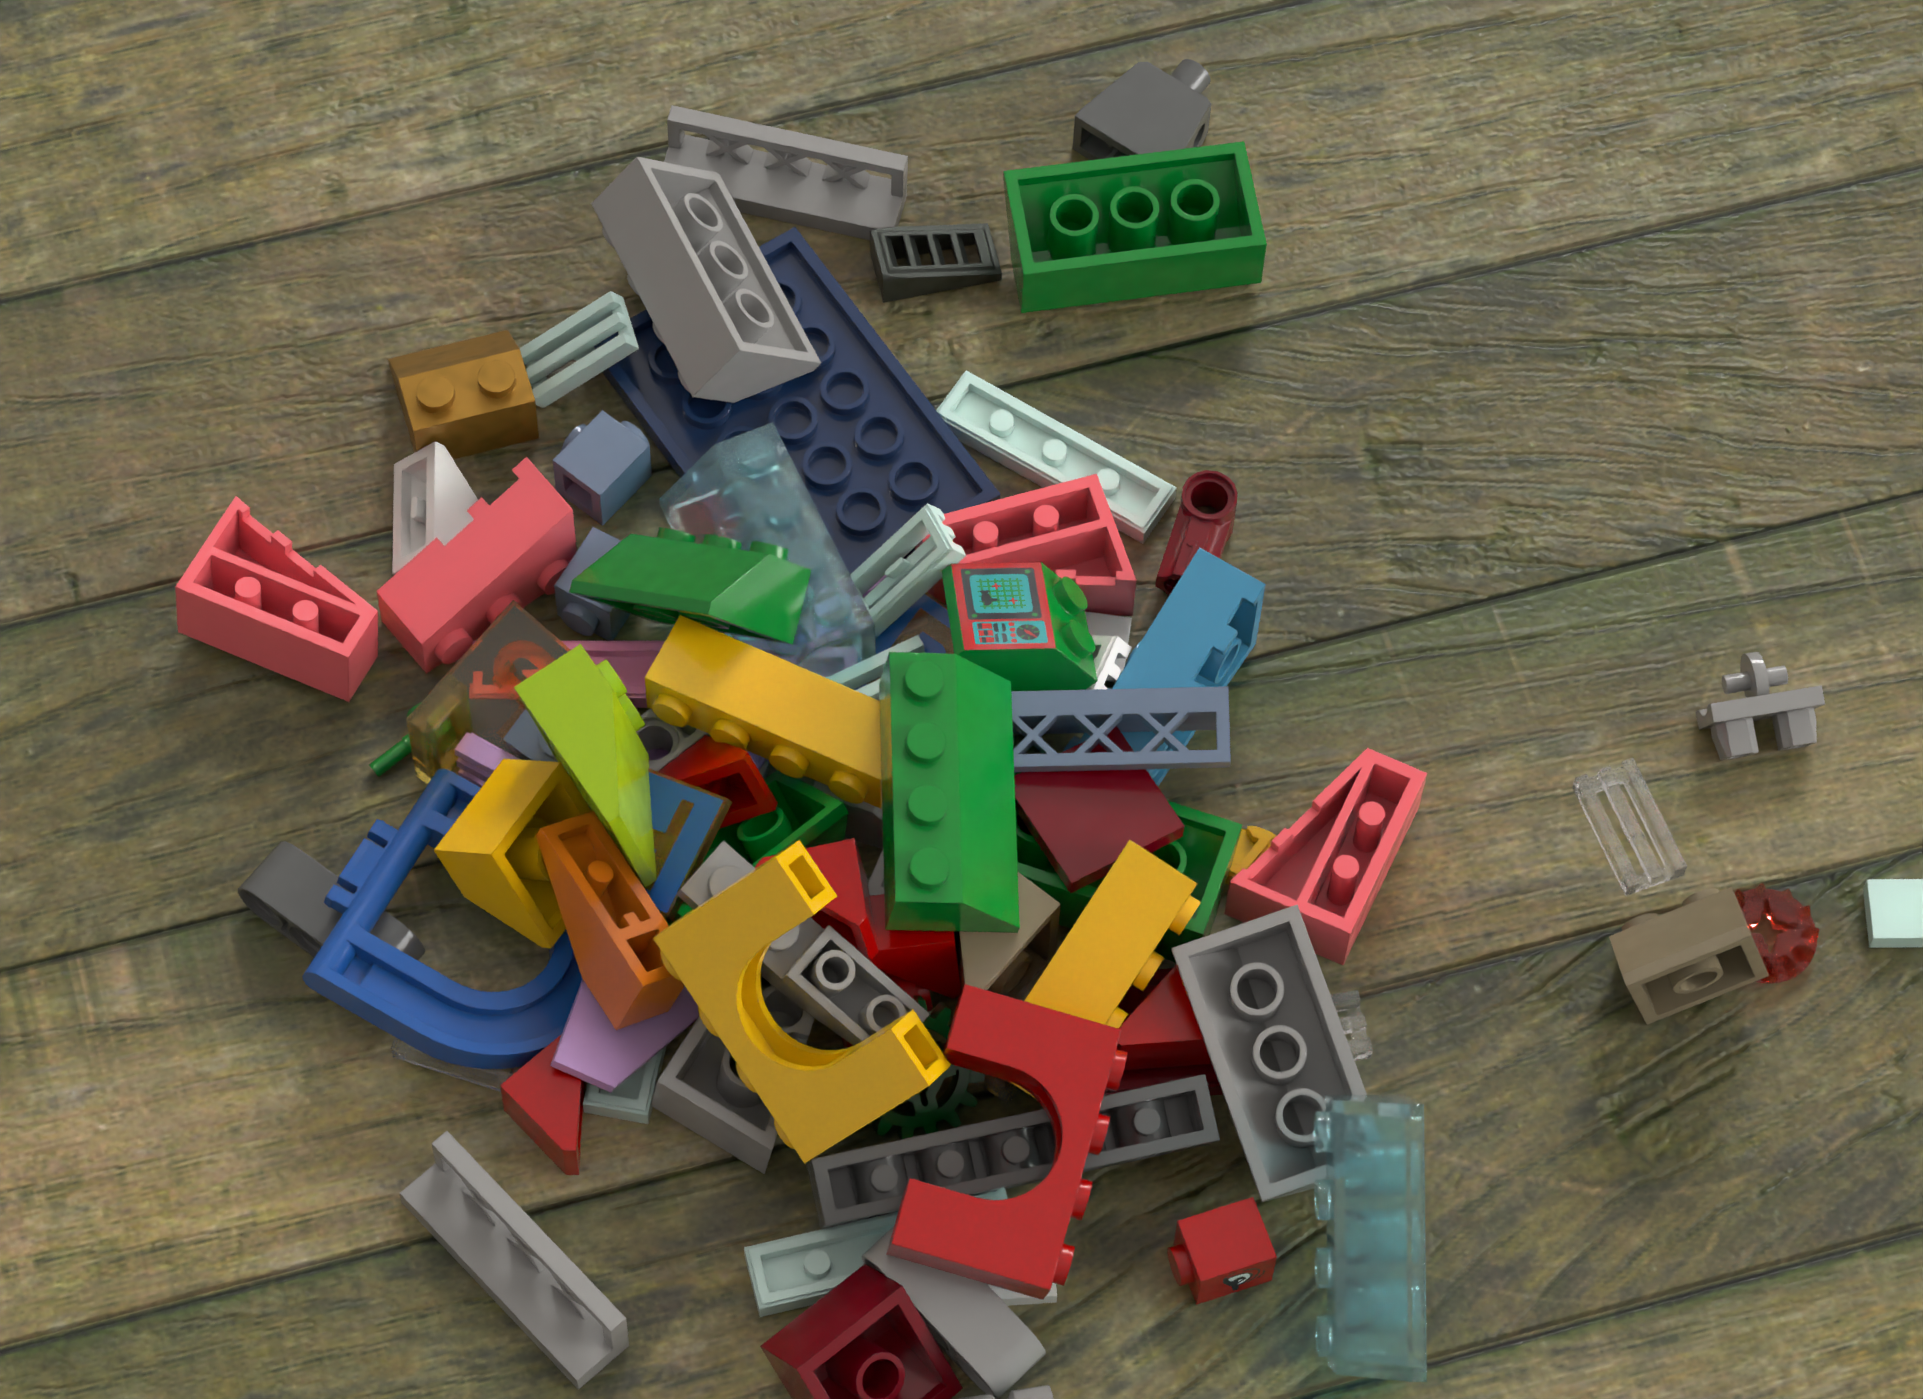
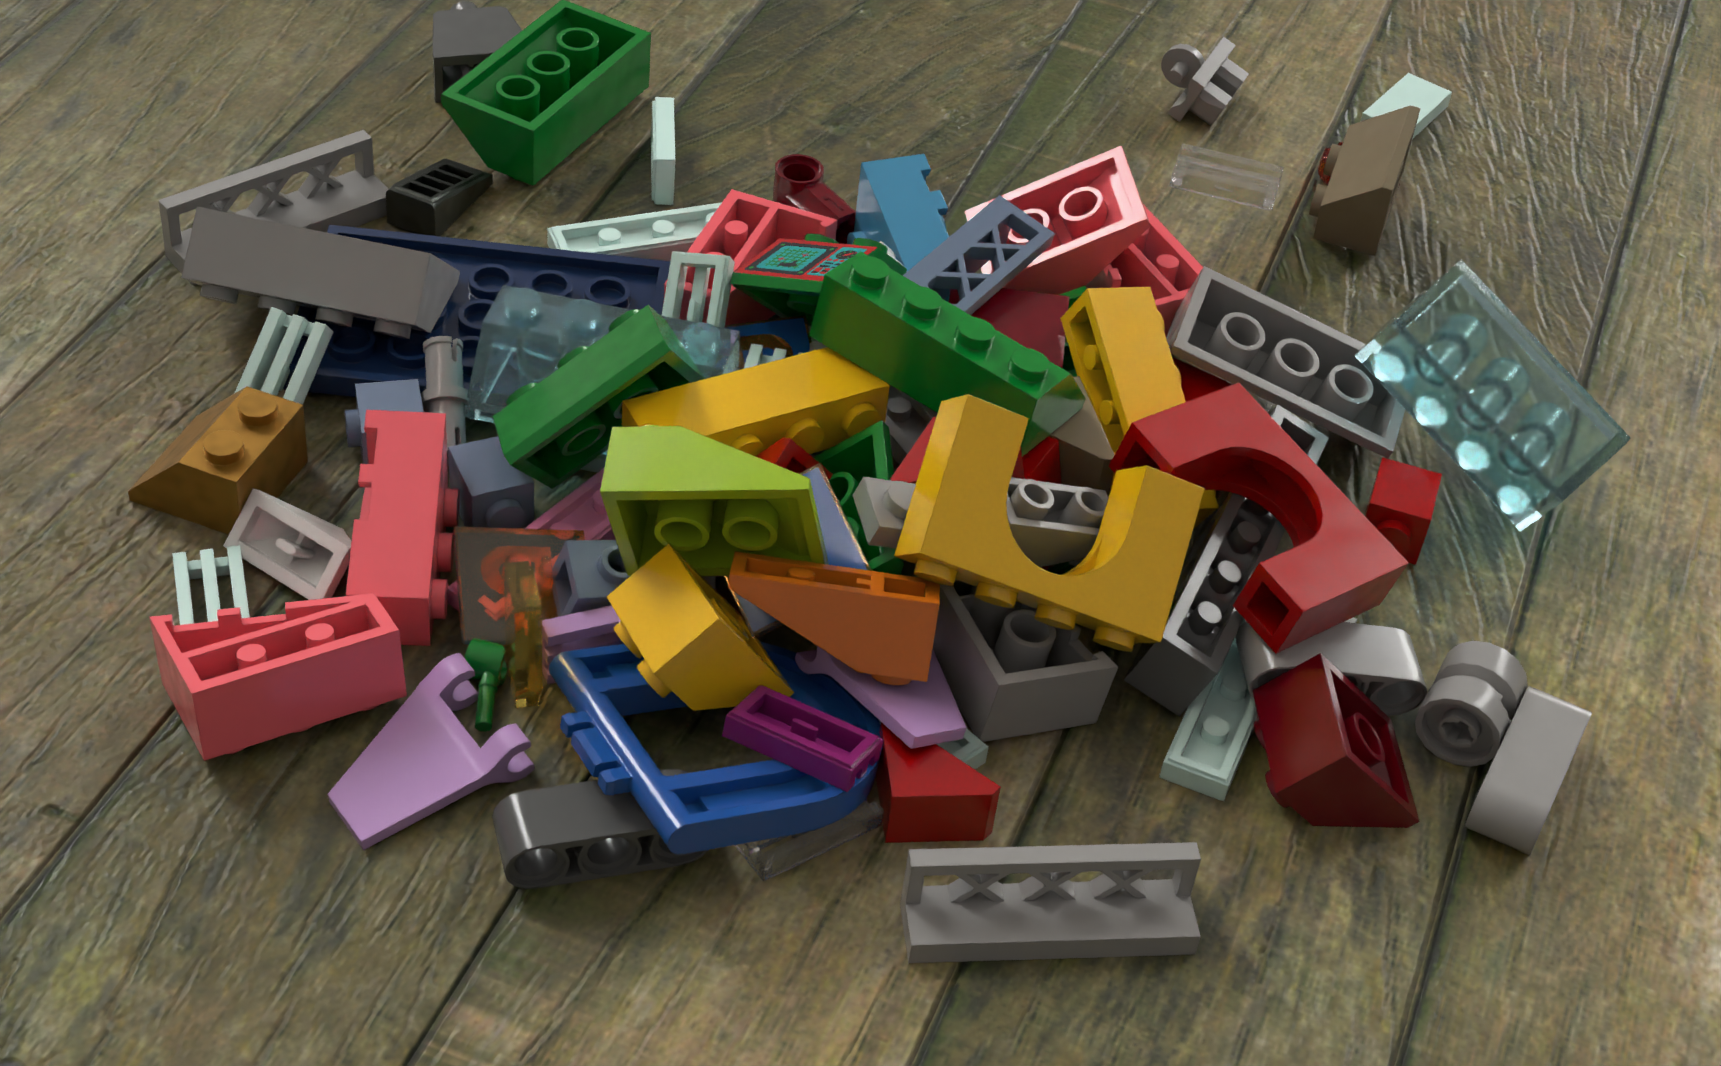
camera: 55 degrees left, 20 degrees down
none -> light aqua tile [172,545,250,625]
none -> lavender flag [328,653,535,850]
none -> light grey pin [421,336,471,465]
none -> light aqua tile [651,97,675,205]
none -> magenta tile [722,685,883,792]
none -> coral slope [965,146,1151,295]

